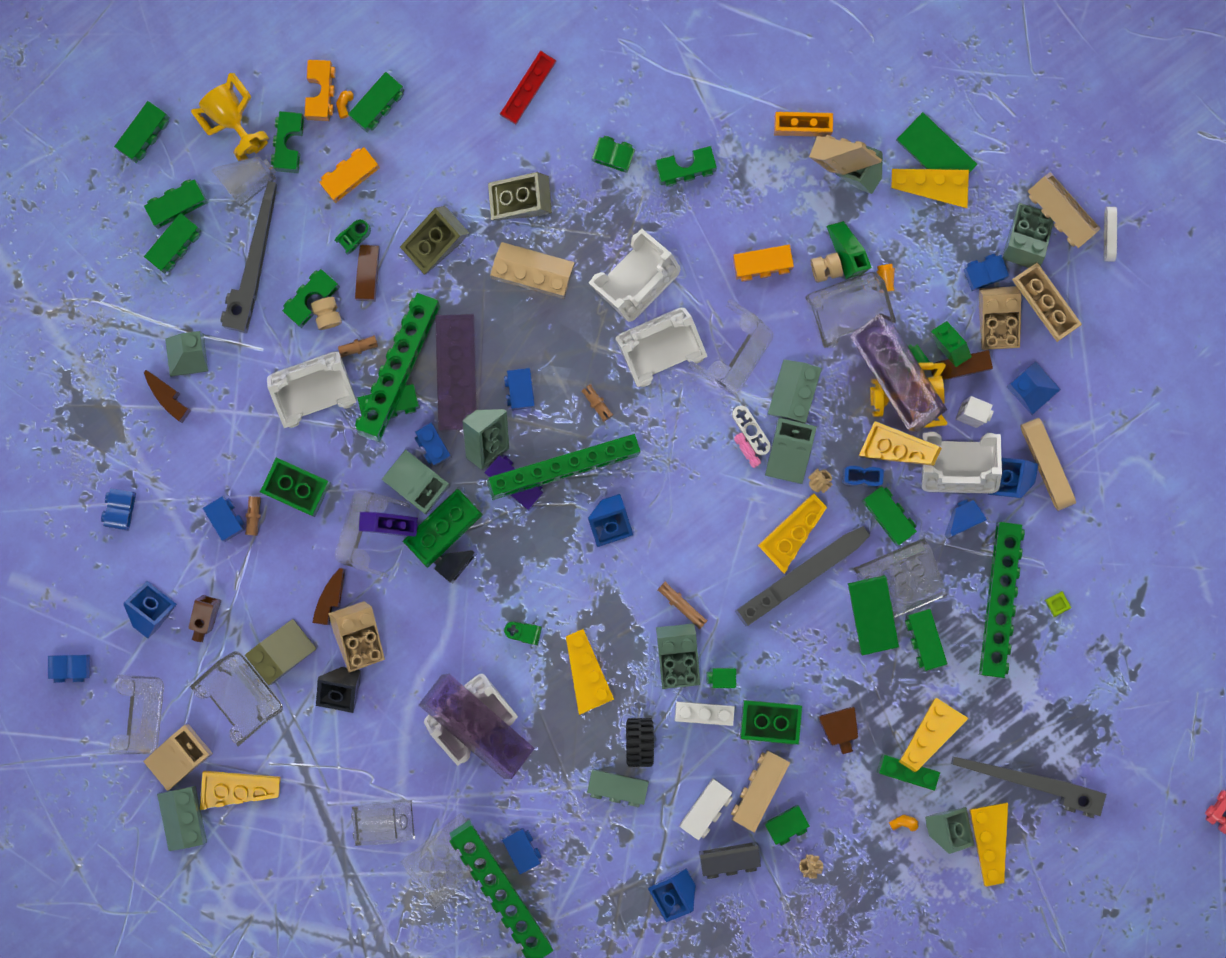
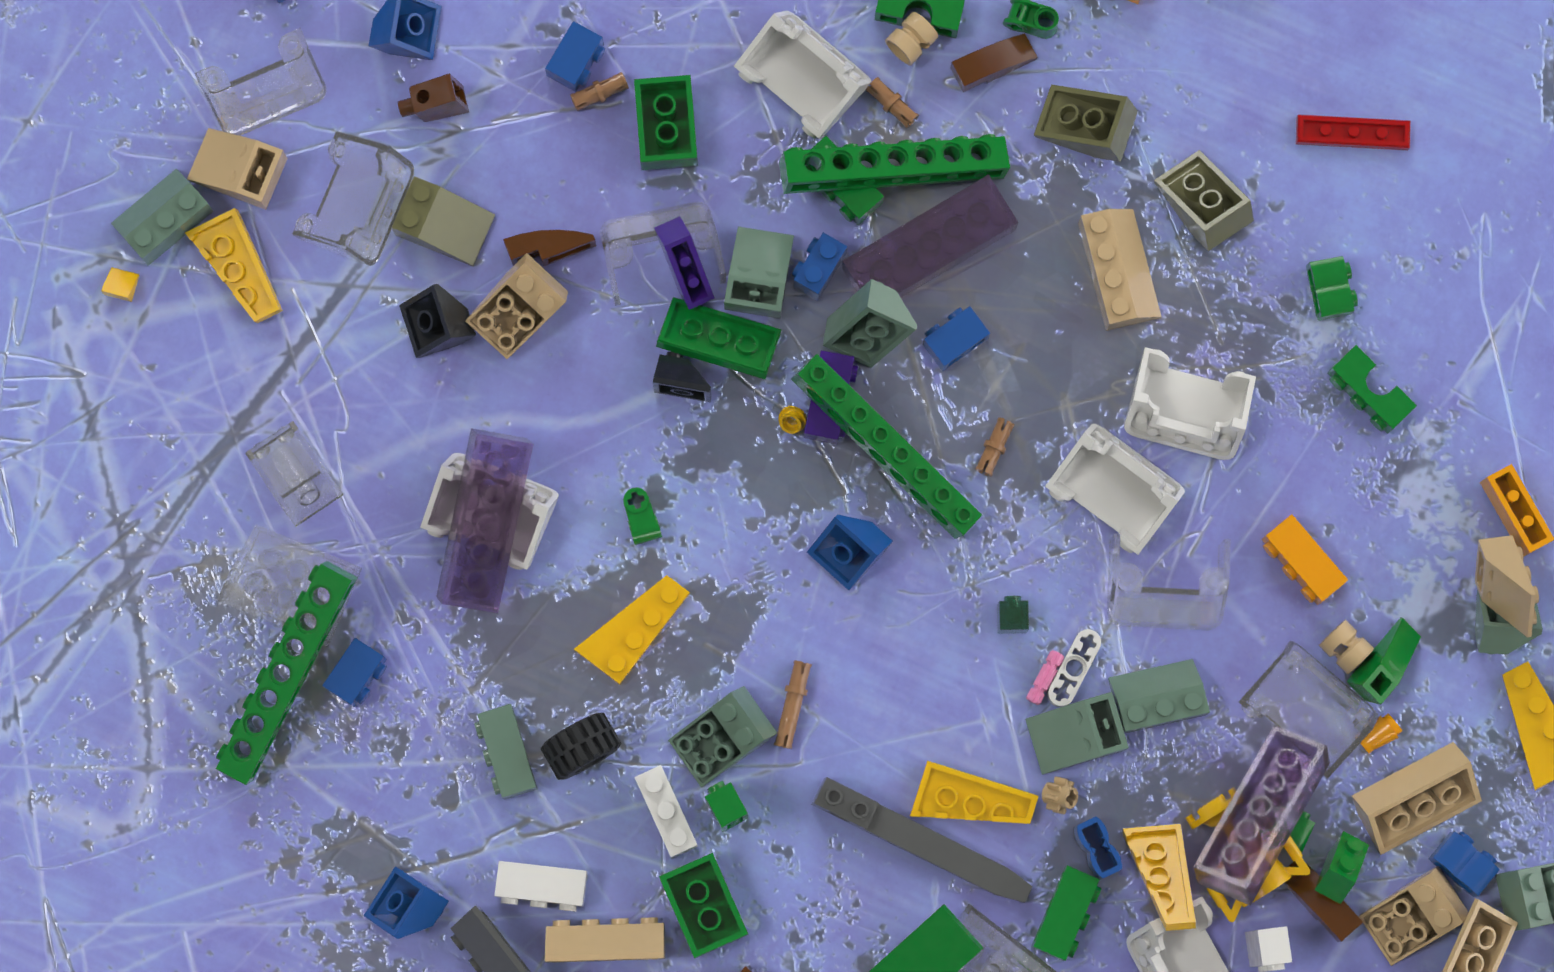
camera: 60 degrees right, 5 degrees down
none -> yellow slope [101,267,140,302]
none -> yellow plate [778,406,807,434]
none -> clear green brick [997,596,1029,634]
none -> tan slope [1352,742,1482,855]

